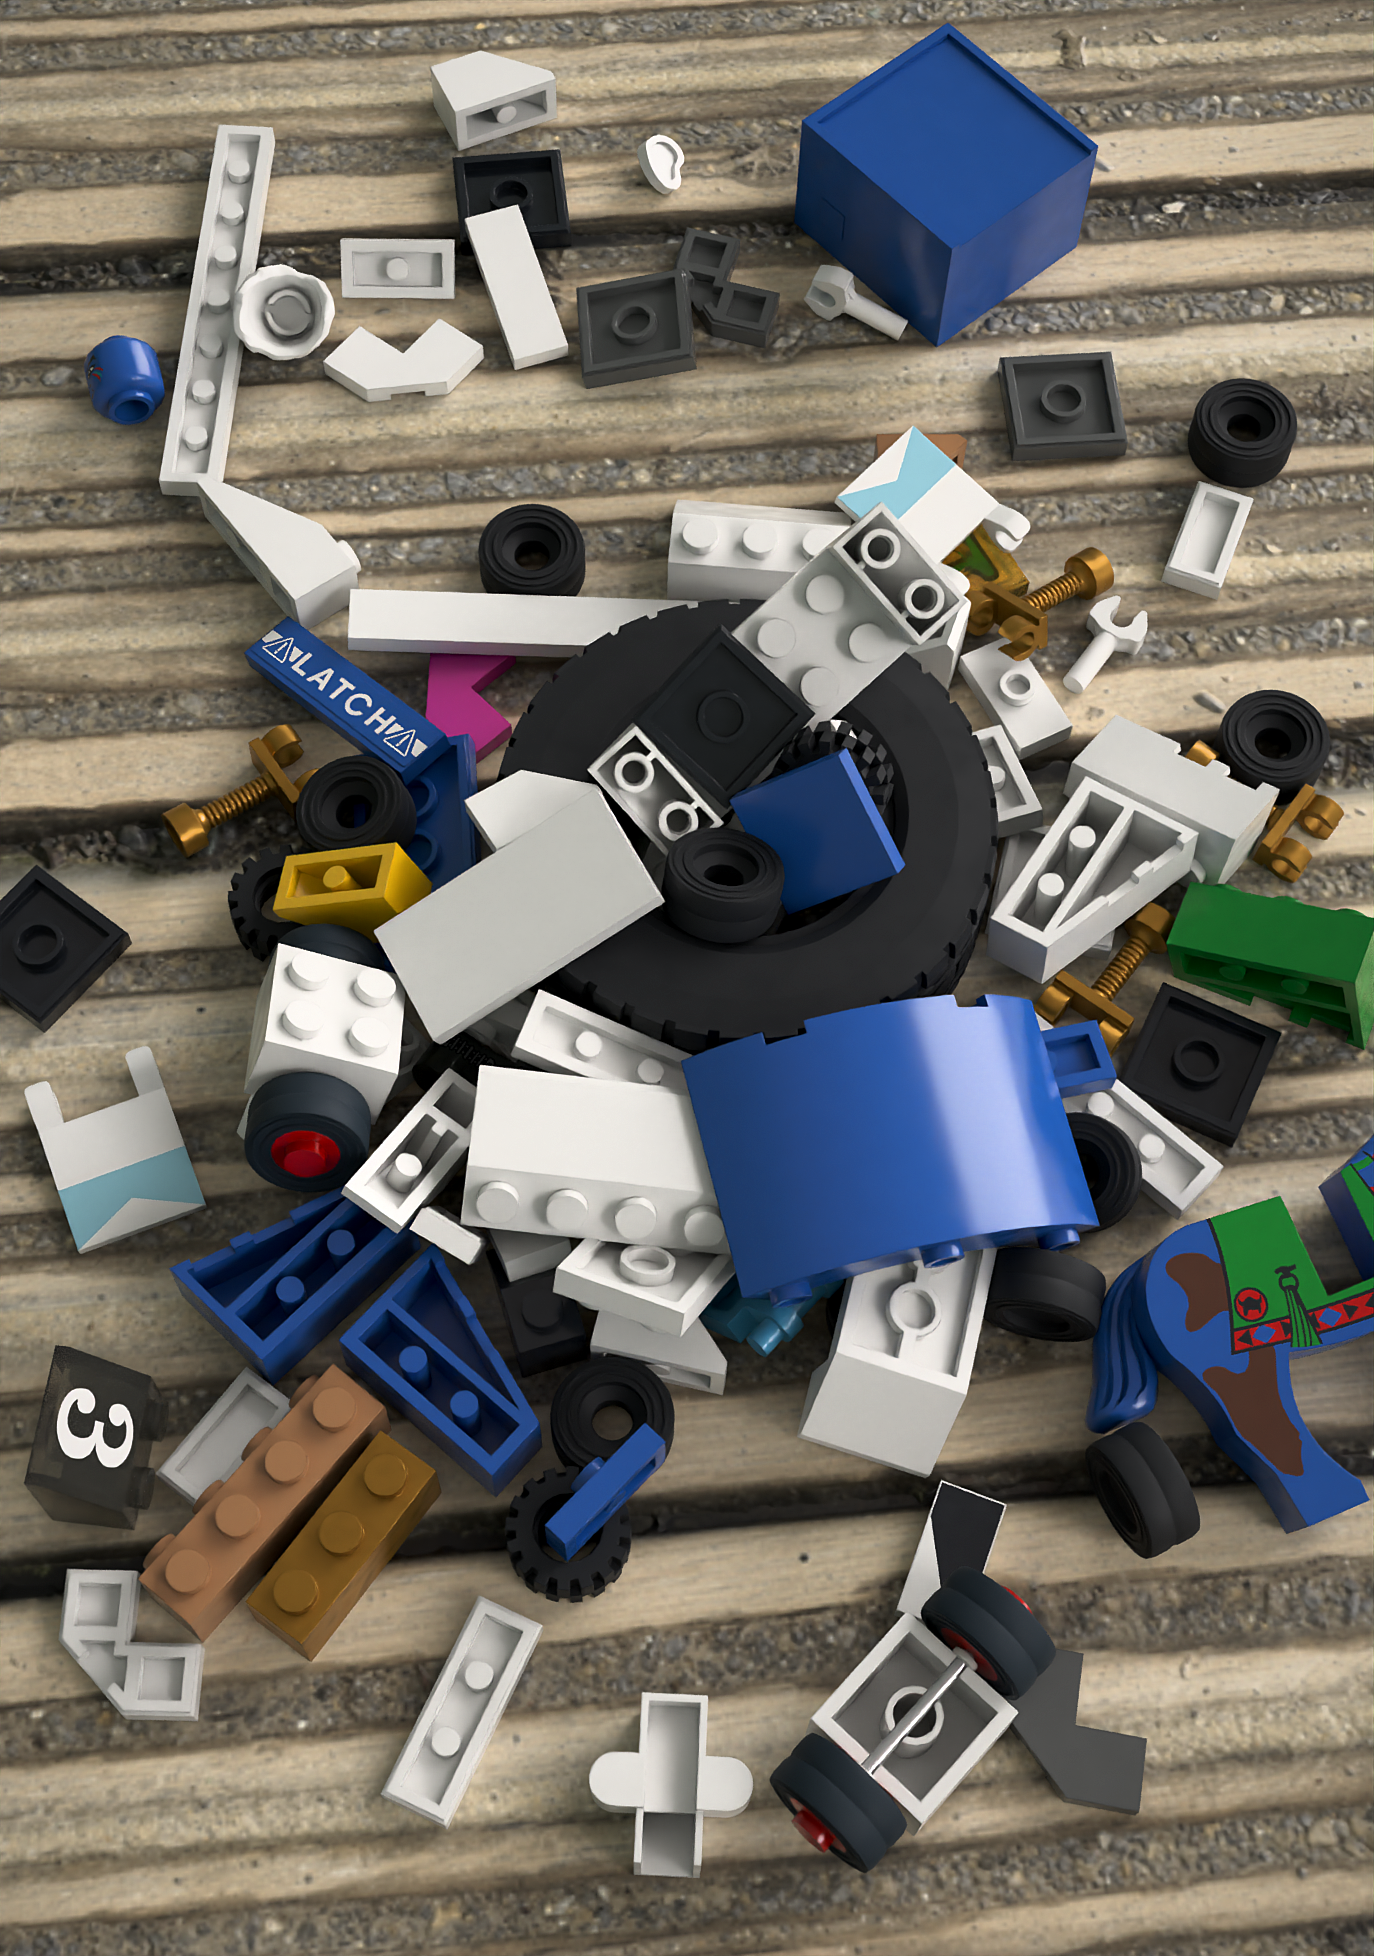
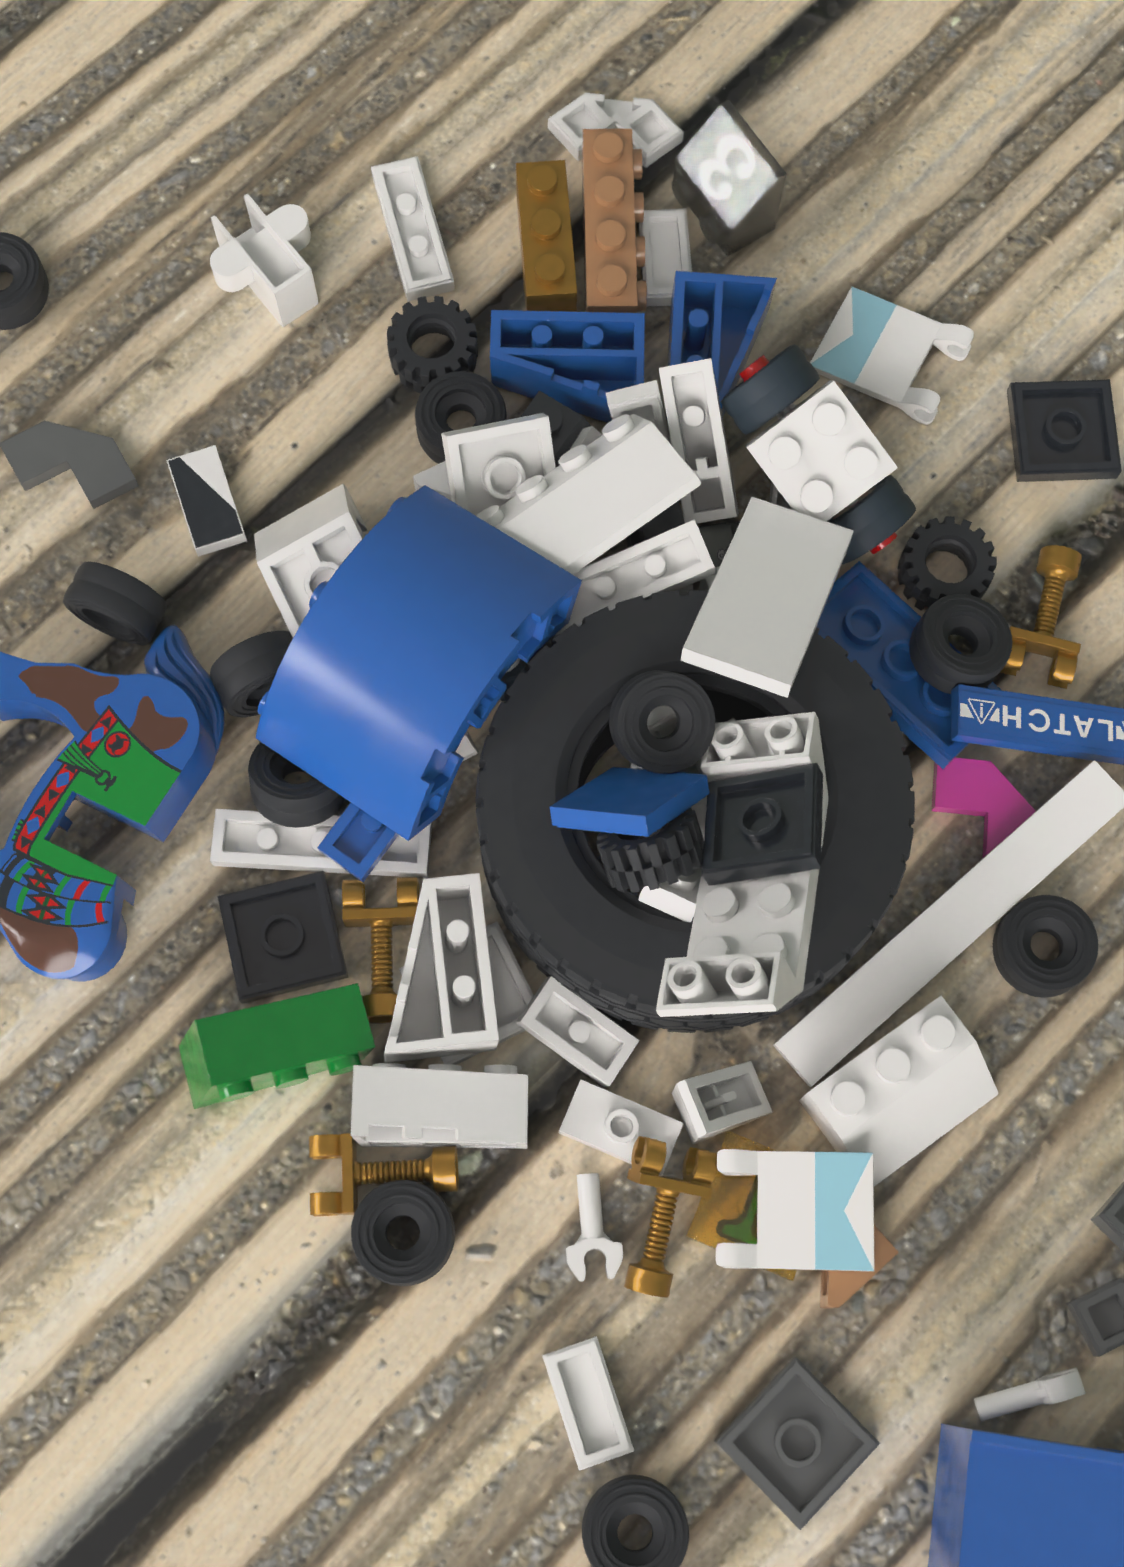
camera: 140 degrees right, 10 degrees up
yellow slope [273,842,433,943] -> none
white tile [464,770,603,853] -> none
blue plate [545,1423,666,1562] -> none
brick [770,1566,1056,1873] -> none

